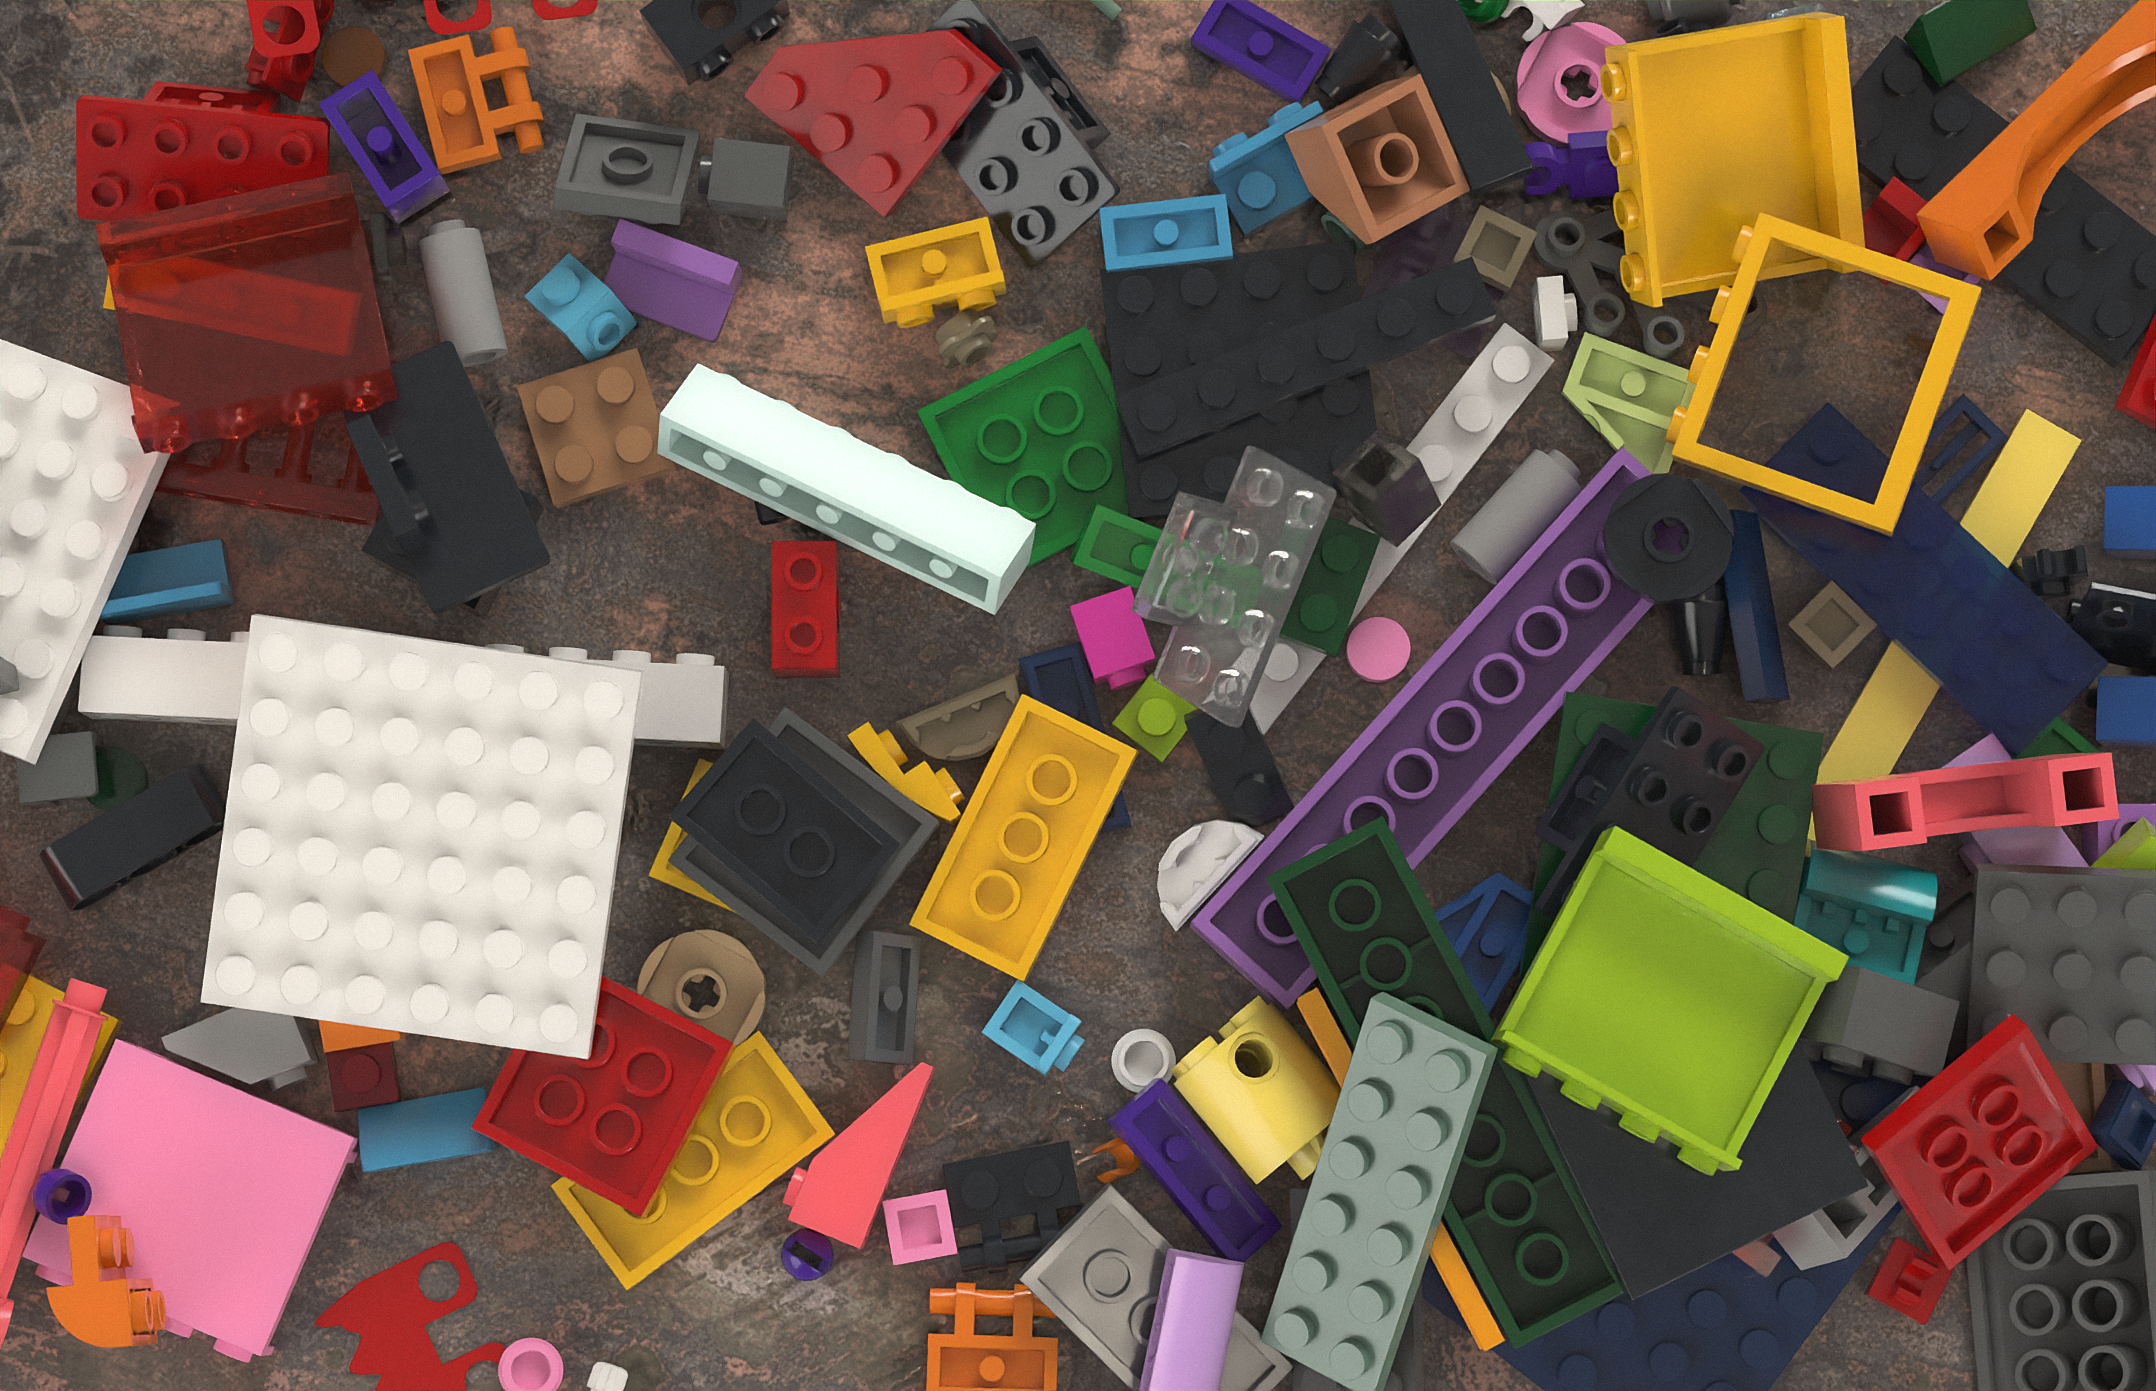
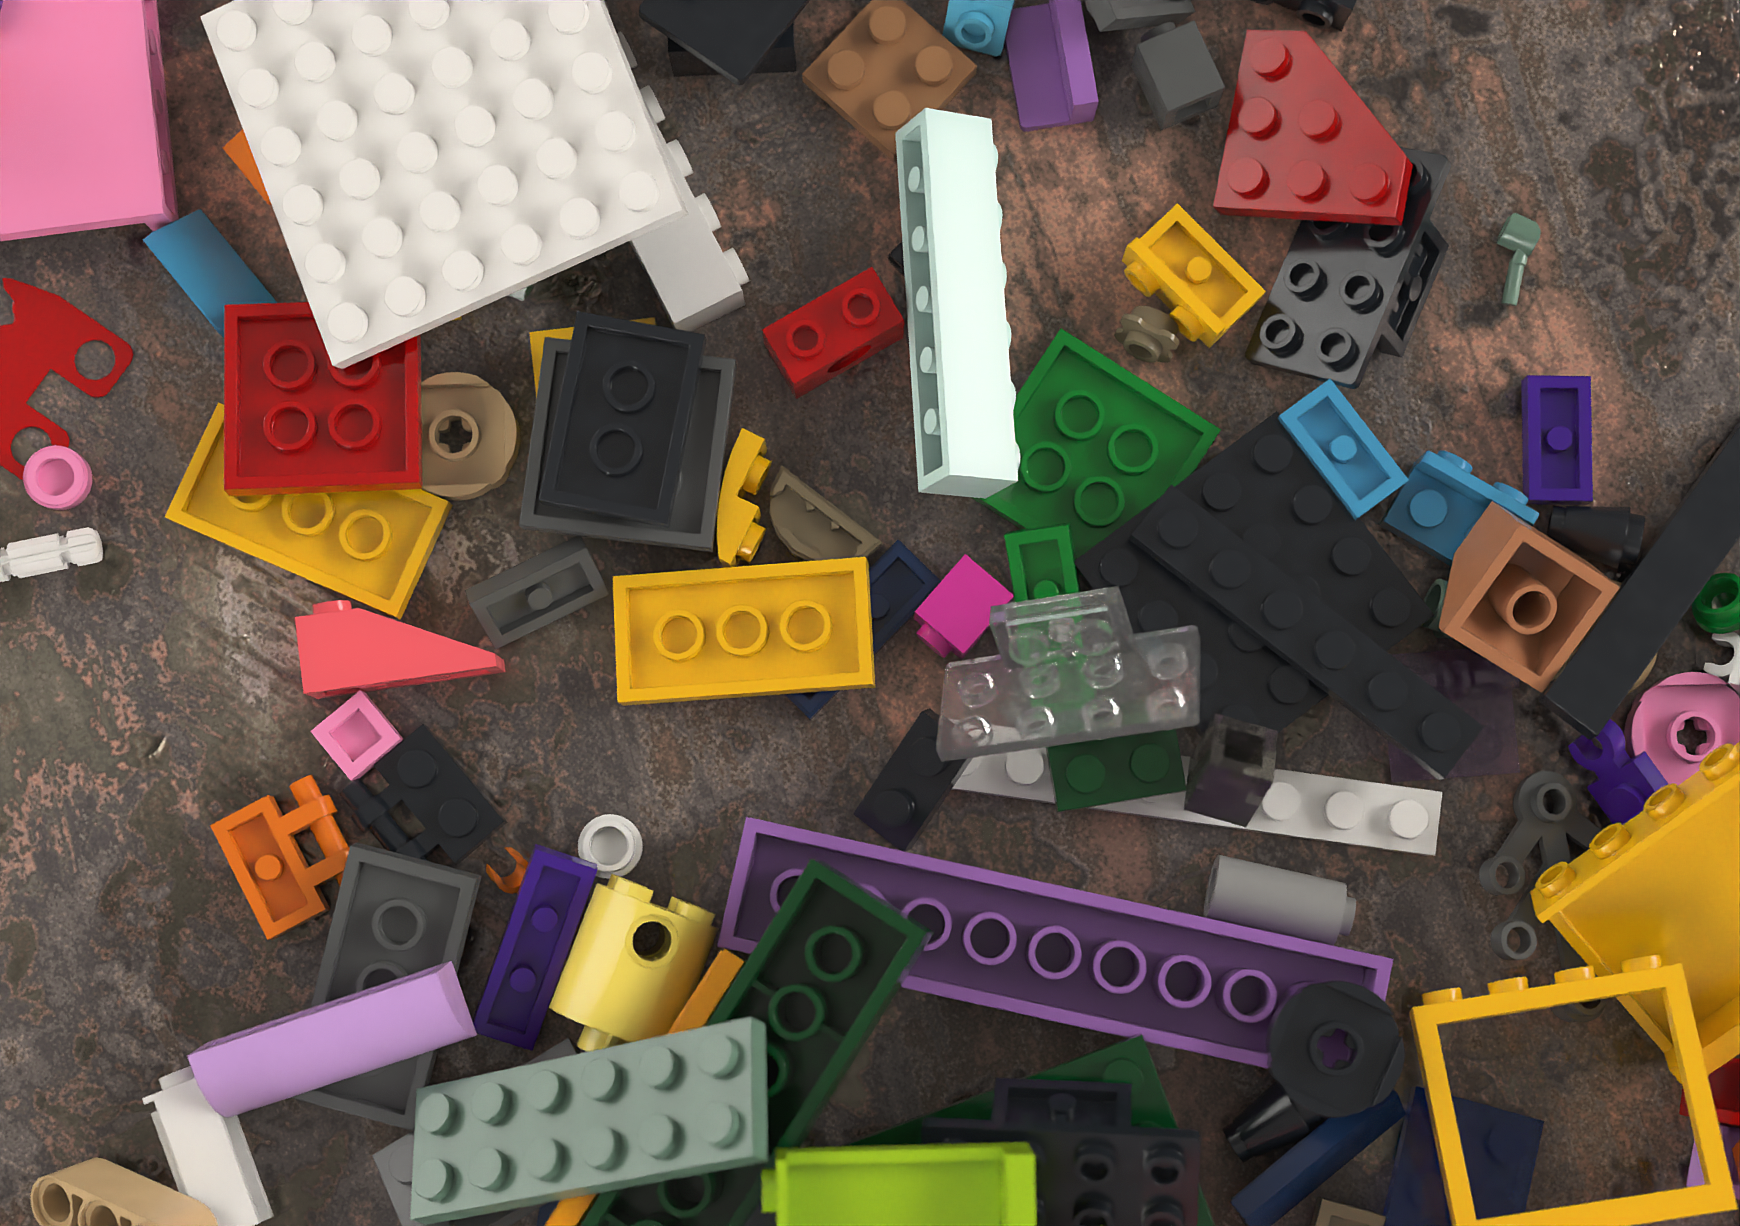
camera: 60 degrees right, 0 degrees up
light grey slope [162,1007,321,1093] -> none
dark red plate [326,1041,402,1112] -> none
dark purple hinge [781,1229,834,1281] -> none
medium azure bracket [981,979,1085,1077] -> none
lime plate [1112,674,1197,765] -> none
white plate [1157,819,1265,931] -> none
bright pink tile [1346,617,1411,683] -> none
blue wing [1434,872,1532,1014] -> none
dark tan plate [1452,205,1538,293] -> none
white plate [1531,276,1578,352] -> none
yellowish green wing [1561,332,1697,474] -> none

